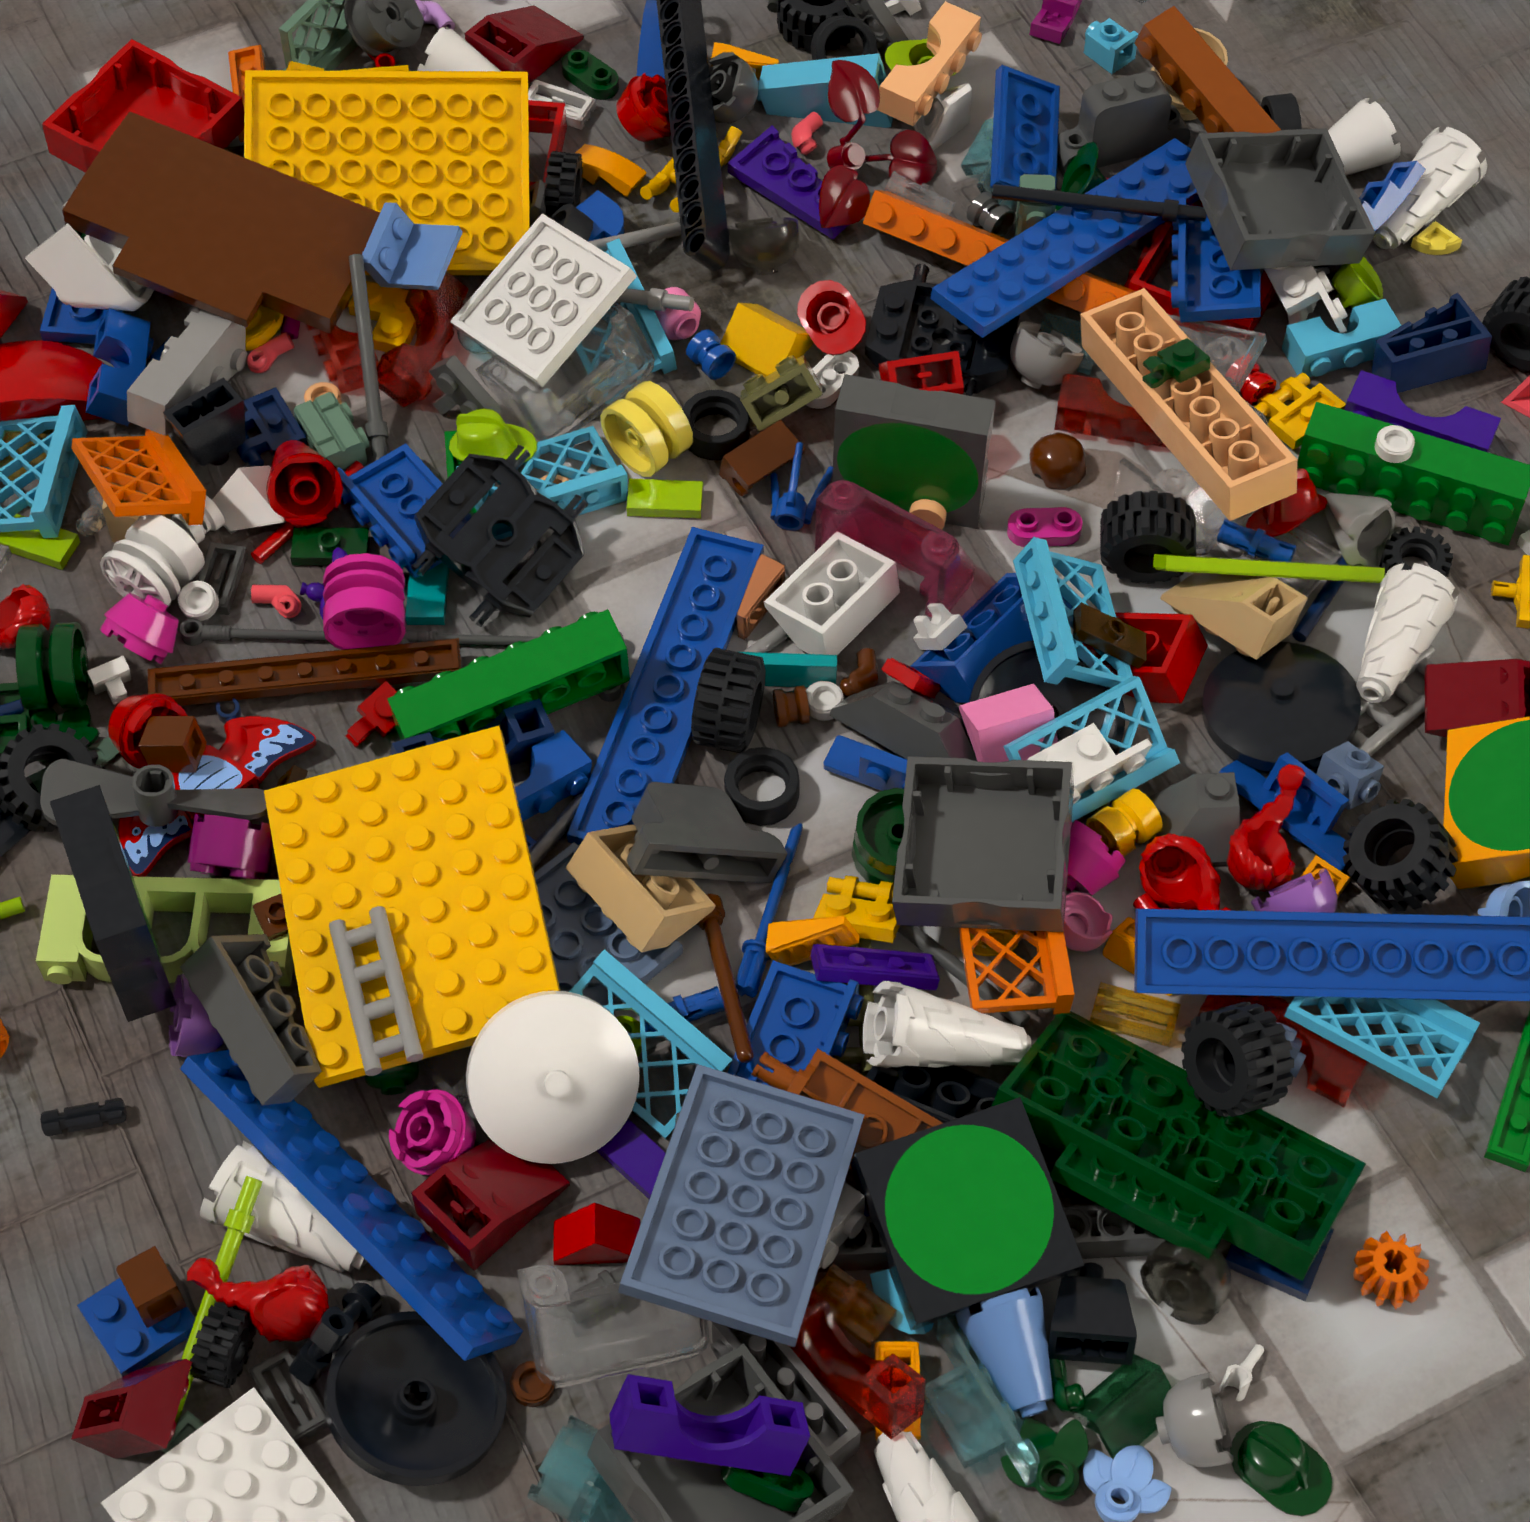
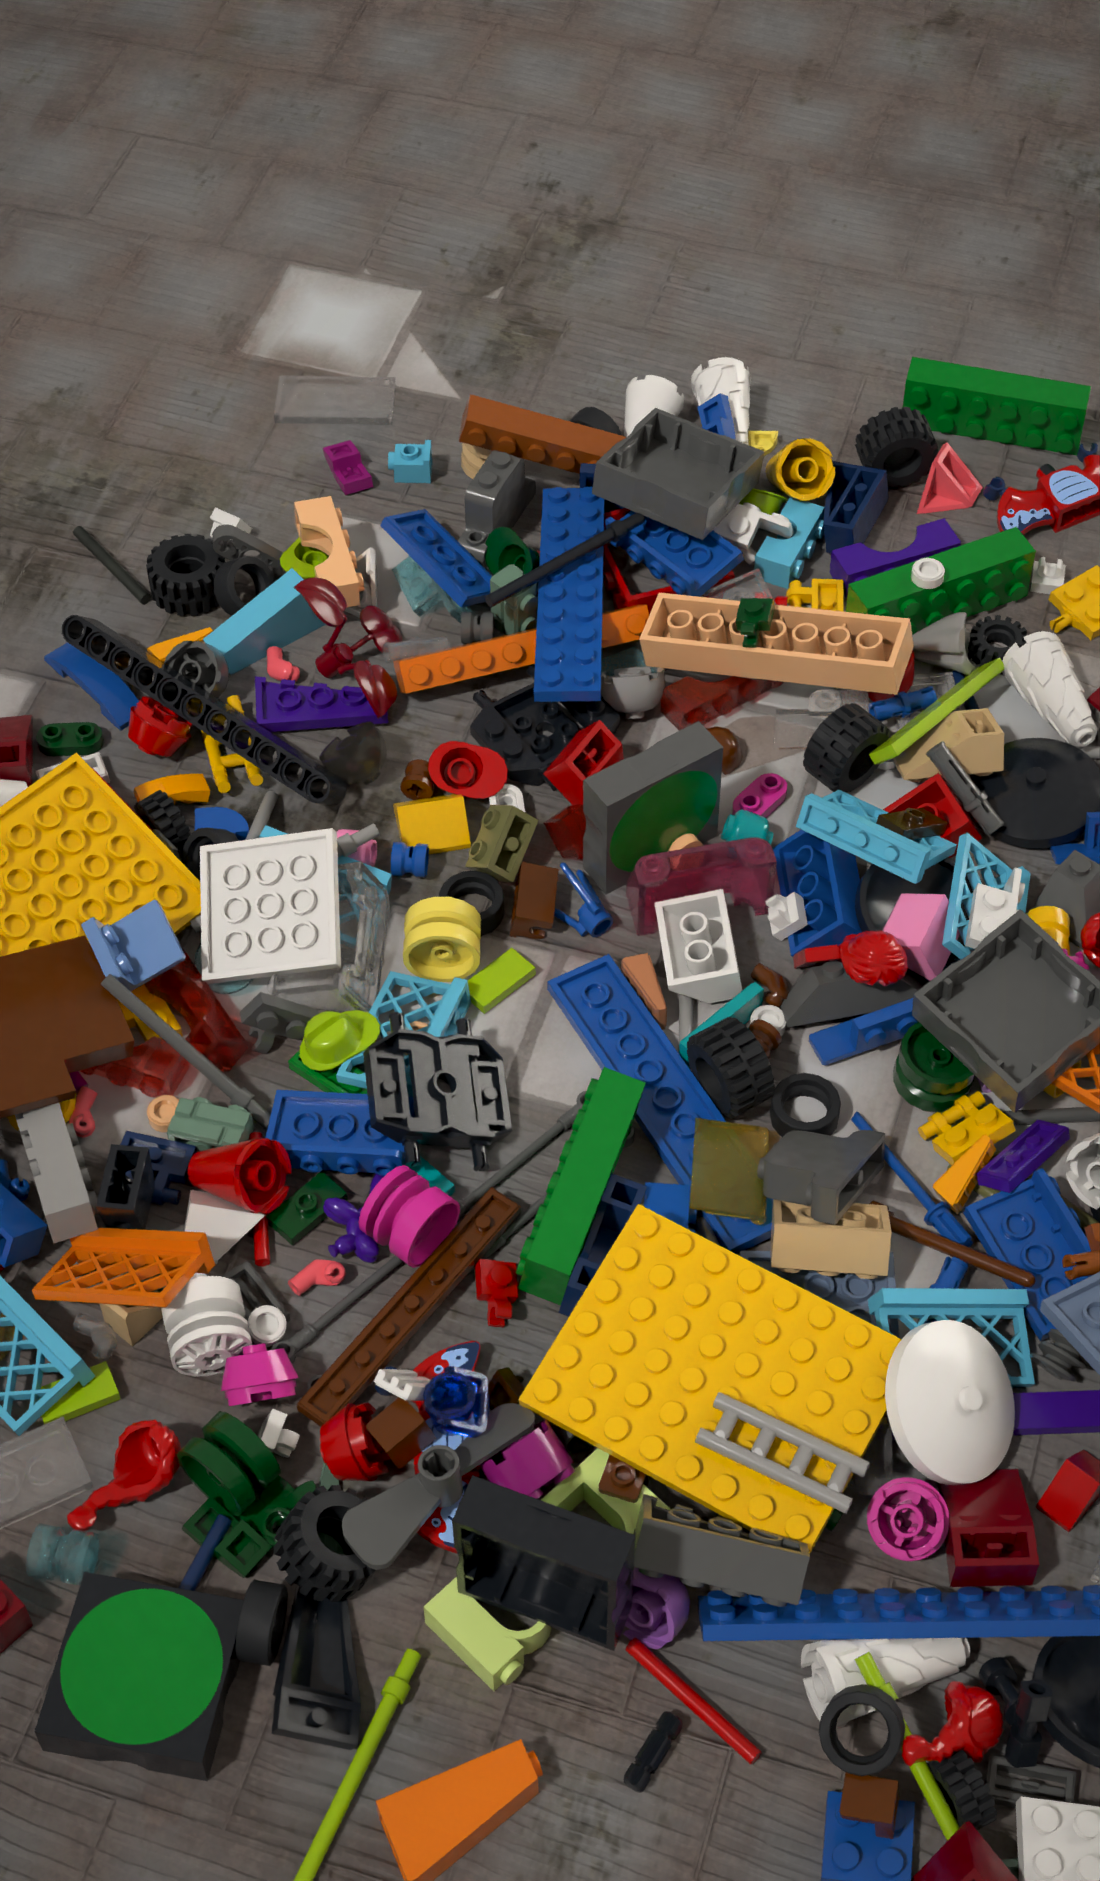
camera: 45 degrees left, 5 degrees down
none -> white tile [374,1369,444,1401]
none -> reddish brown wheel [400,759,435,800]
none -> clear blue piece [423,1366,490,1438]
none -> red bar [625,1637,762,1765]
none -> clear yellow piece [689,1118,770,1225]
none -> teal head [721,809,774,858]
none -> yellow cone [766,438,835,501]
none -> black tyre [818,1684,905,1776]
none -> red hair [837,930,908,987]
none -> dark grey pin [926,741,1004,835]

